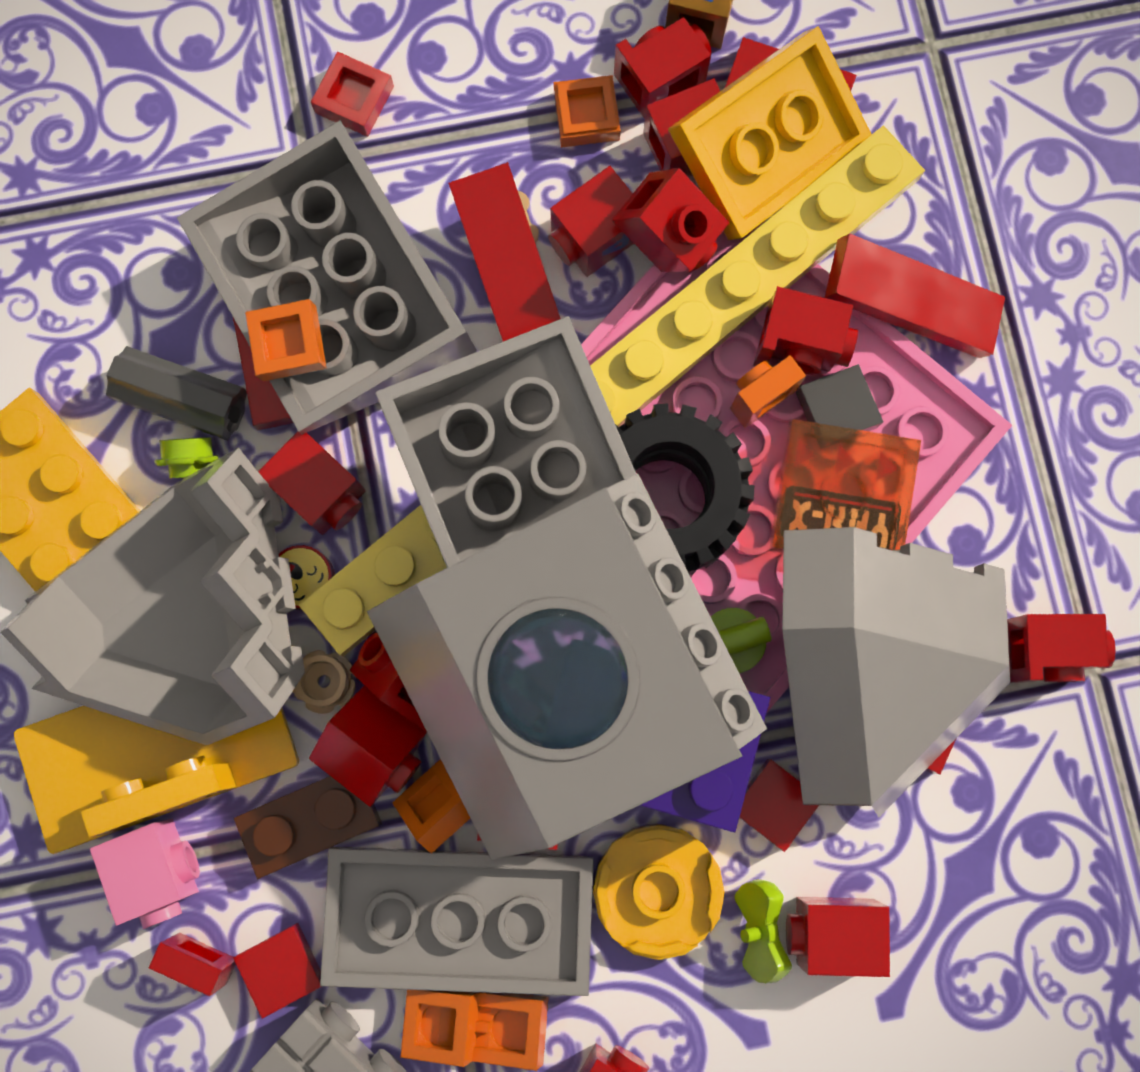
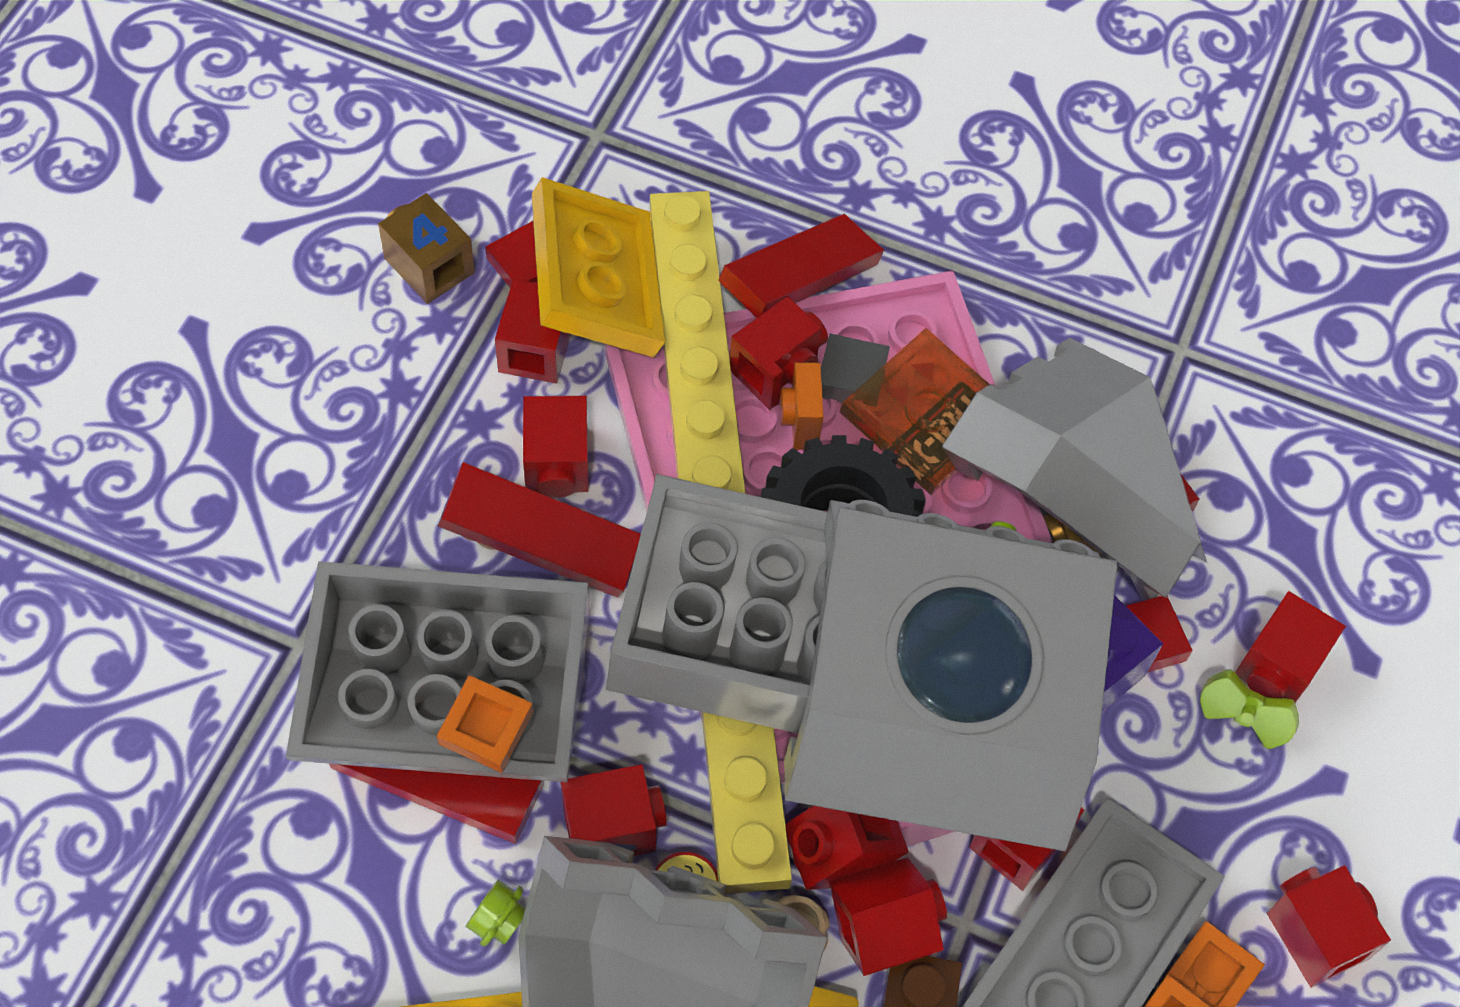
camera: 60 degrees left, 20 degrees down
dark grey axle [106,346,247,441] -> none
tile [311,51,394,137] -> none
orange plate [392,759,470,854] -> none
orange tile [553,75,621,148] -> none
yellow tile [593,823,725,960] -> none
red brick [612,168,730,272] -> none
red brick [614,17,712,119] -> none
red brick [1007,614,1116,683] -> none

